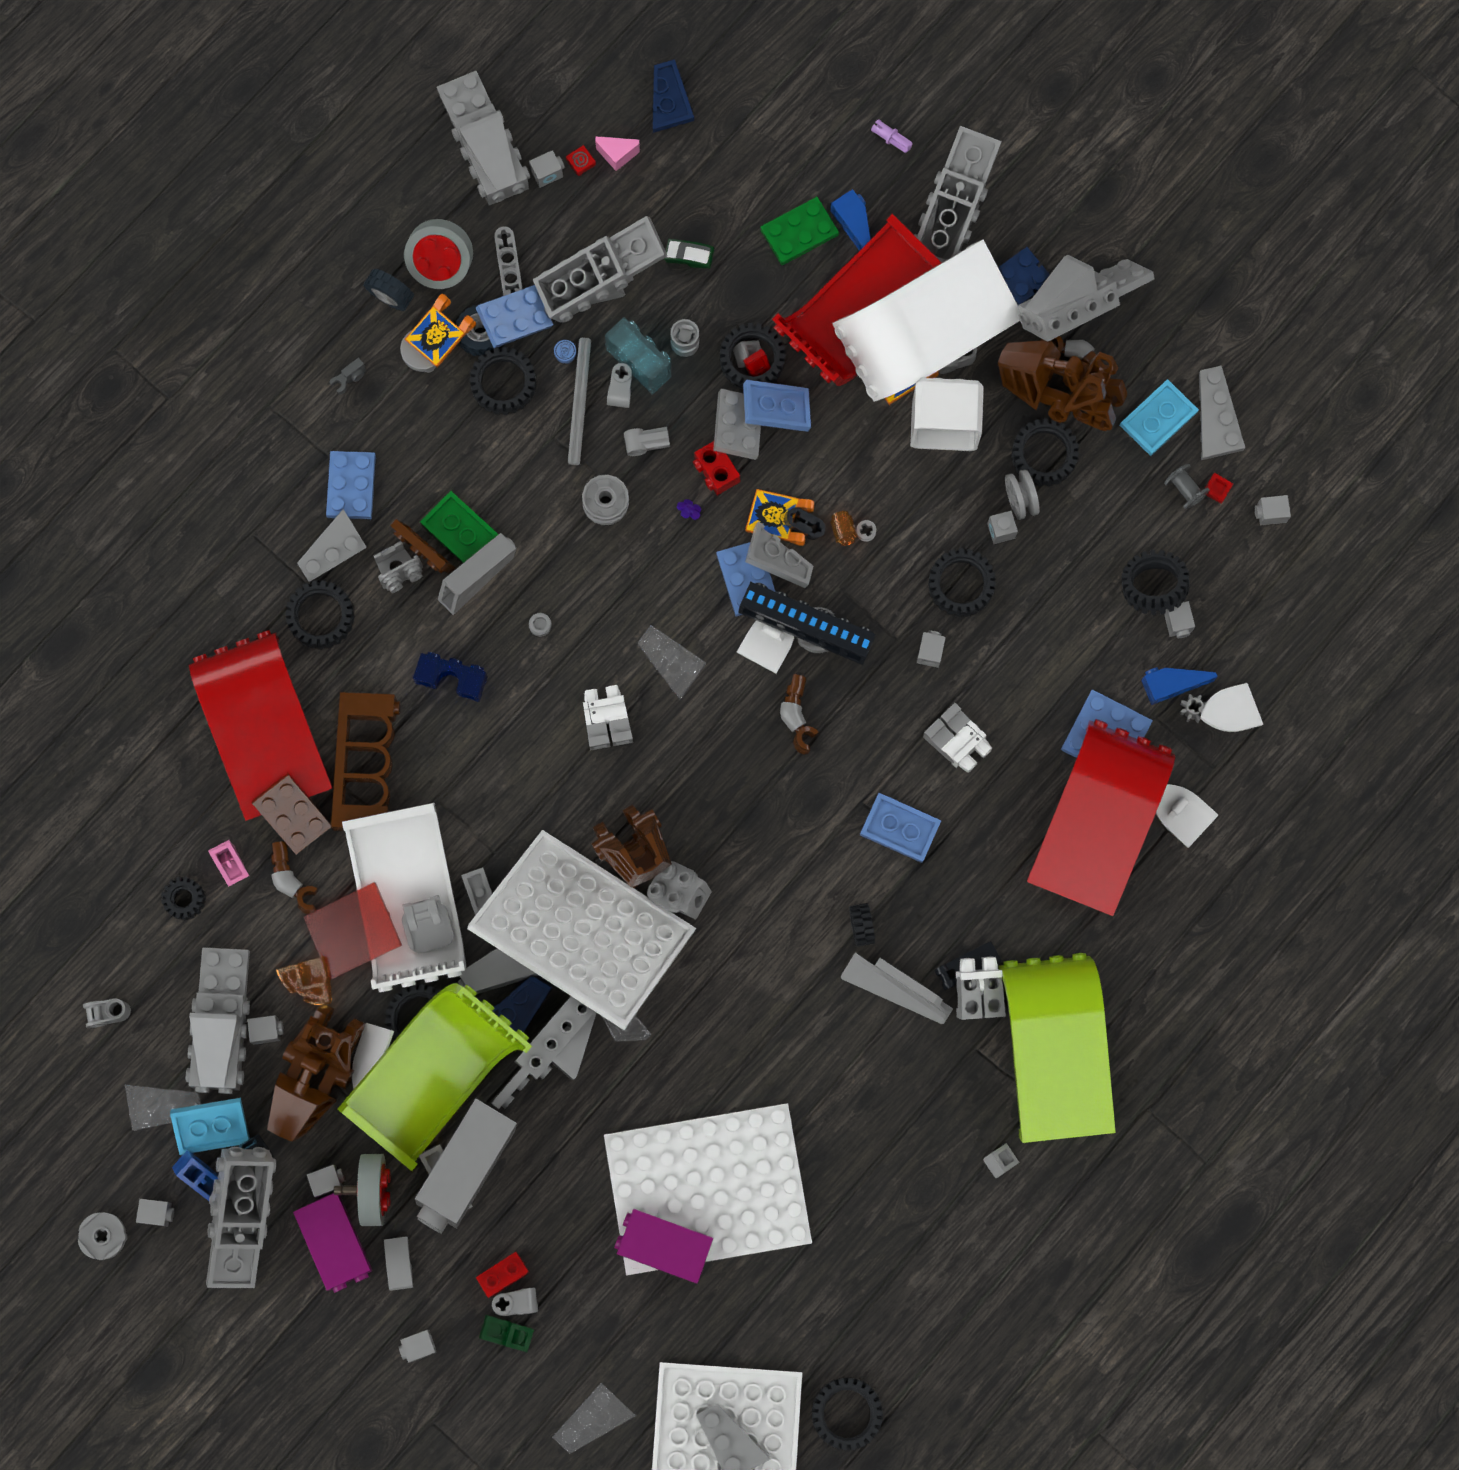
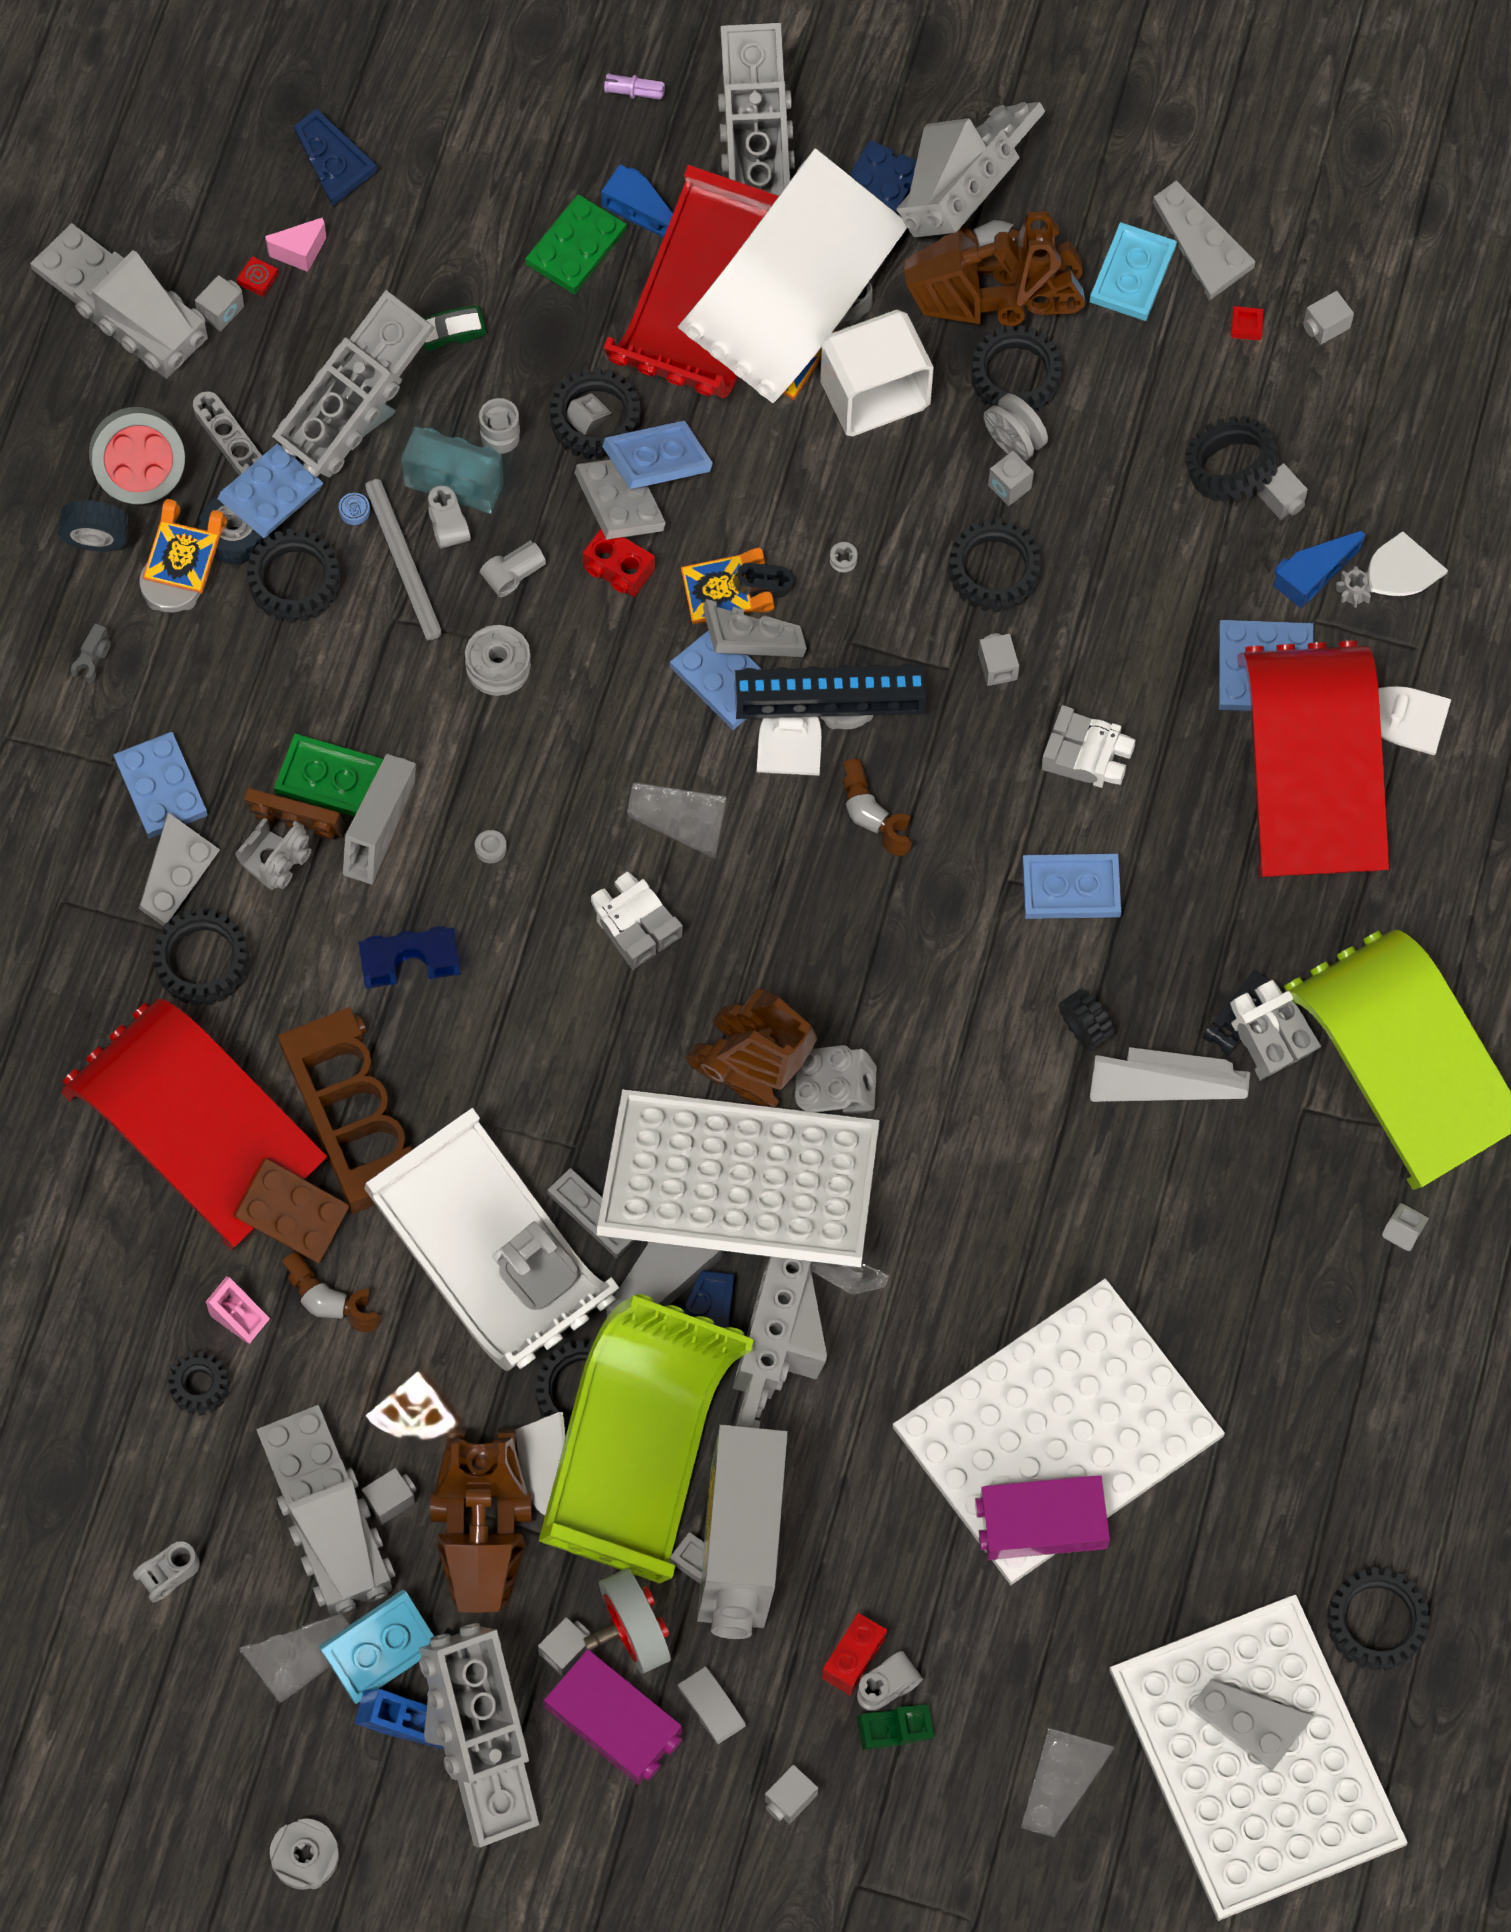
camera: 25 degrees left, 10 degrees down
light grey brick [136,1199,174,1227] -> none
clear red piece [304,882,402,980] -> none
dark purple plant [677,499,701,520] -> none
red tile [743,349,771,377] -> none
clear orange brick [830,511,858,546] -> none
dark grey hose [1164,464,1209,509] -> none

